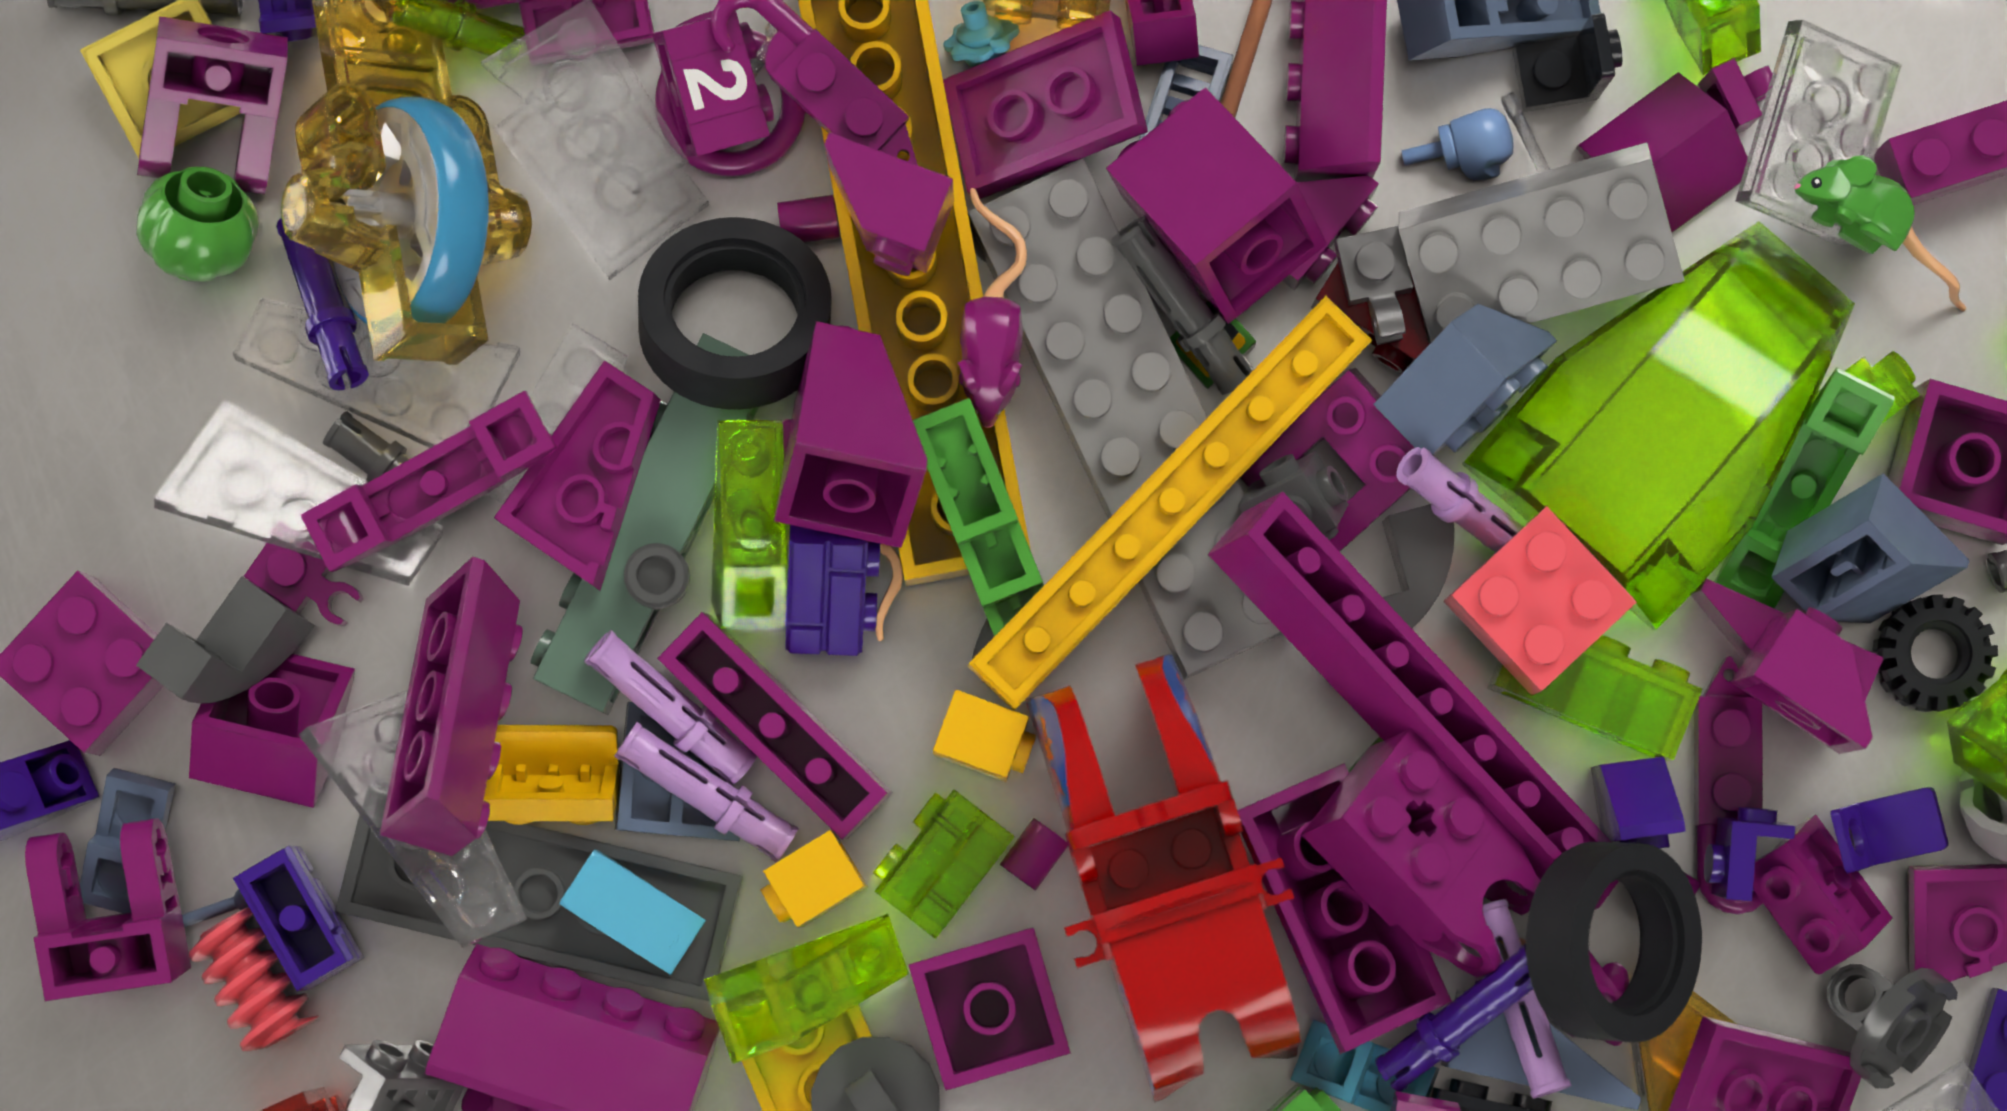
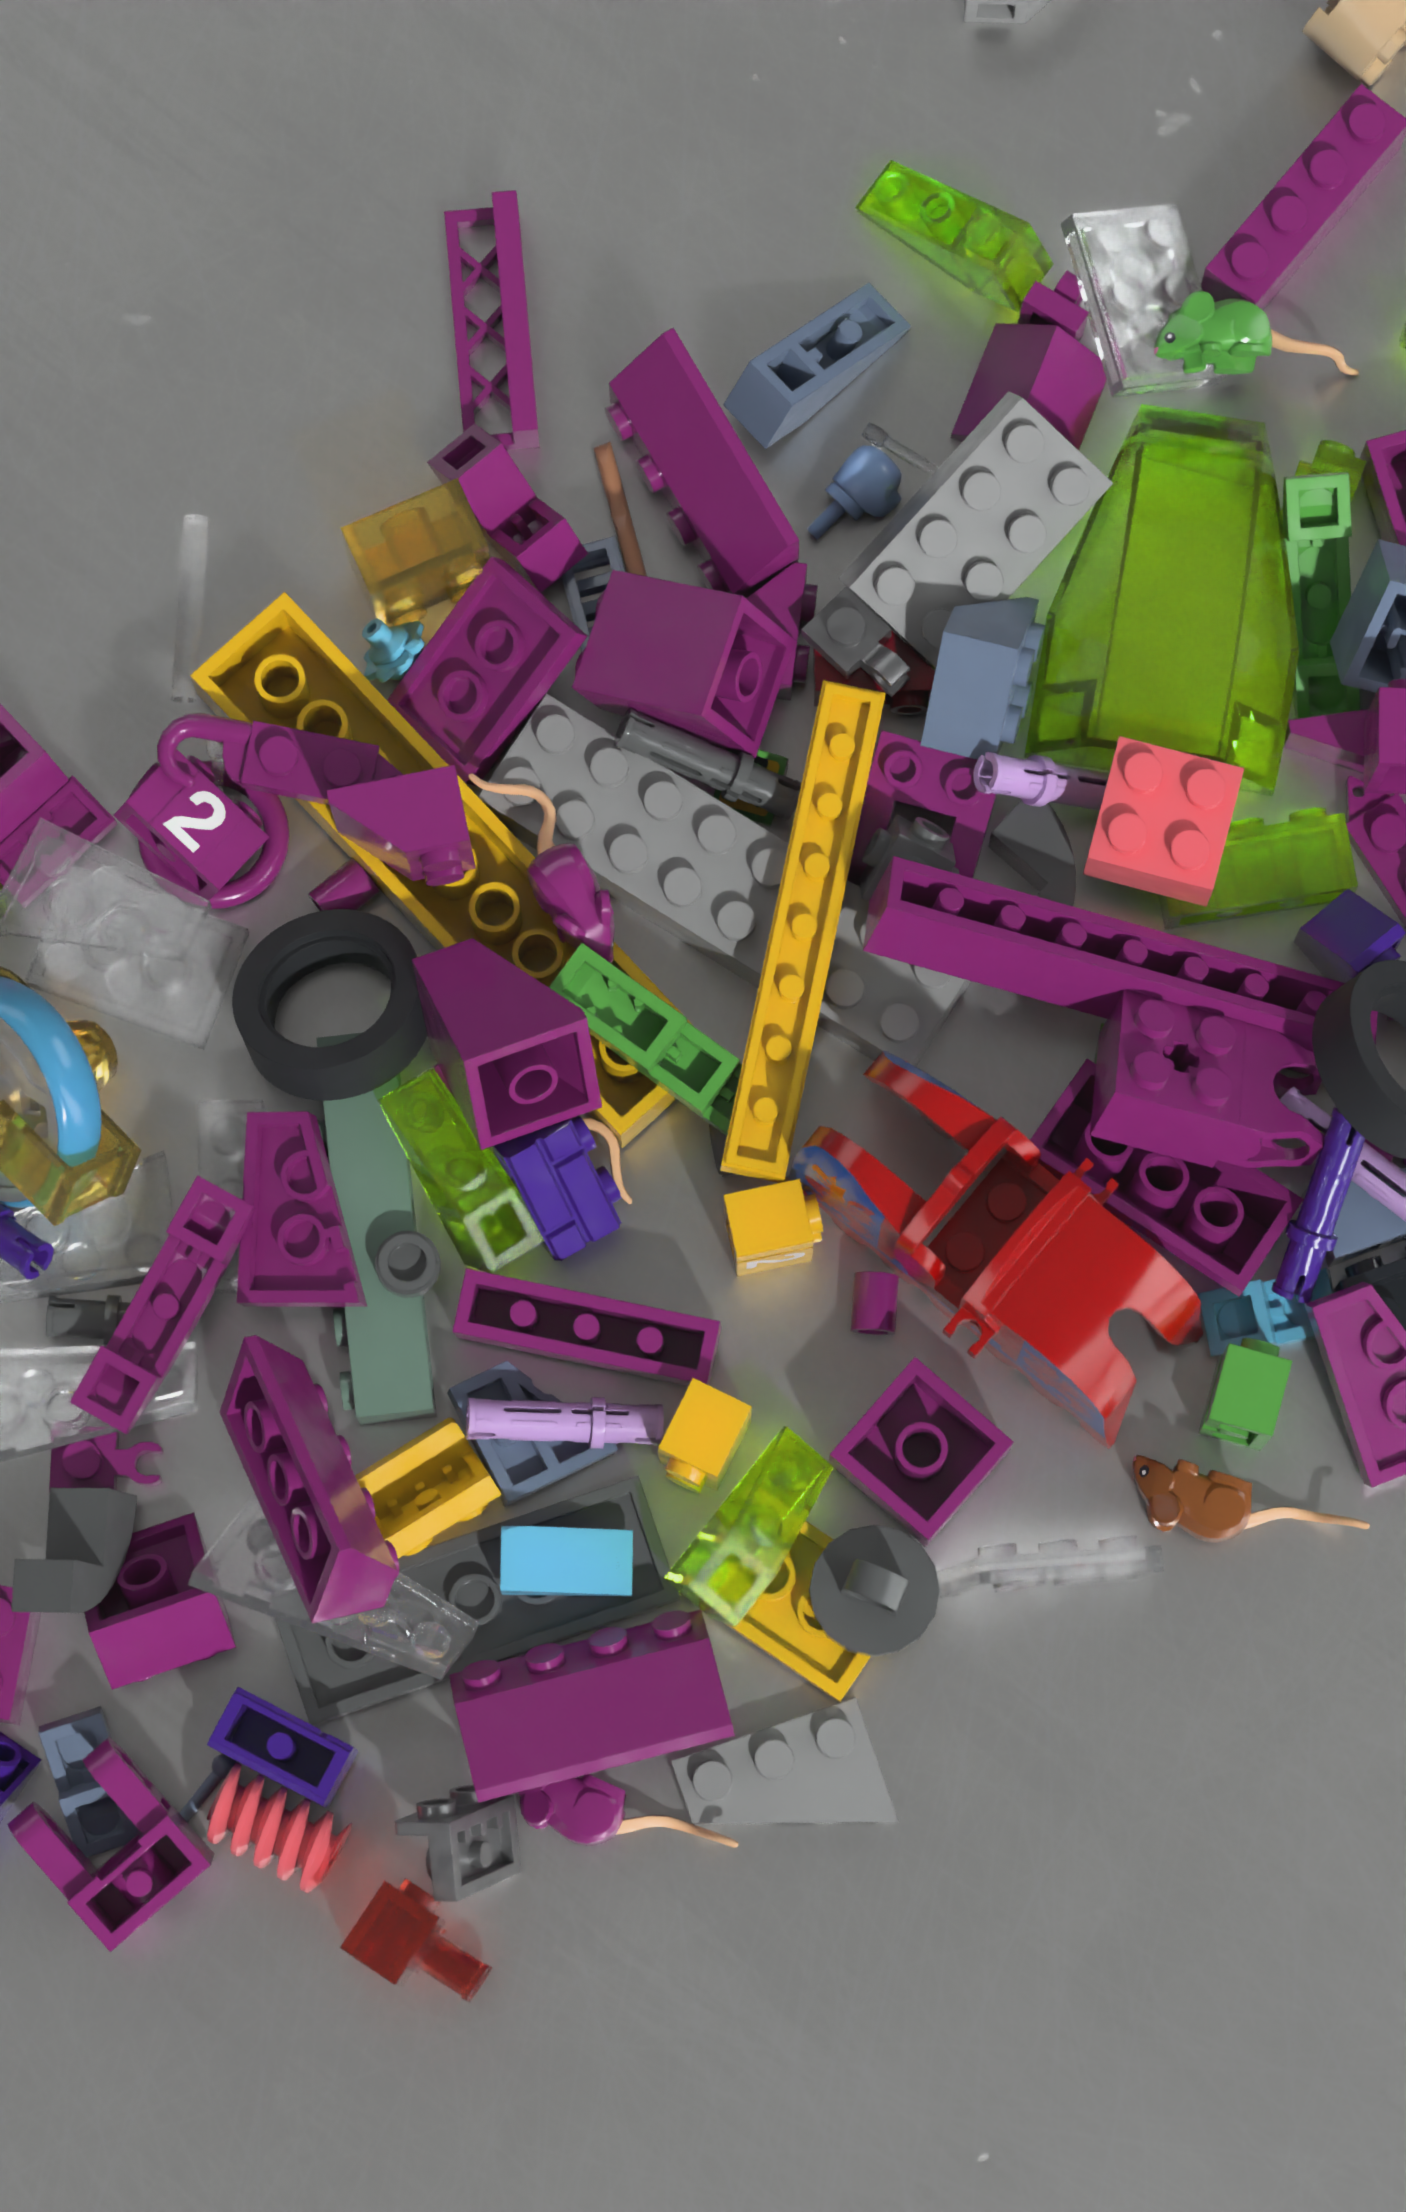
camera: 30 degrees left, 5 degrees down
lavender pin [584,630,757,785] -> none
clear neon green brick [873,789,1015,939] -> none
black bracket [1512,13,1623,112] -> none

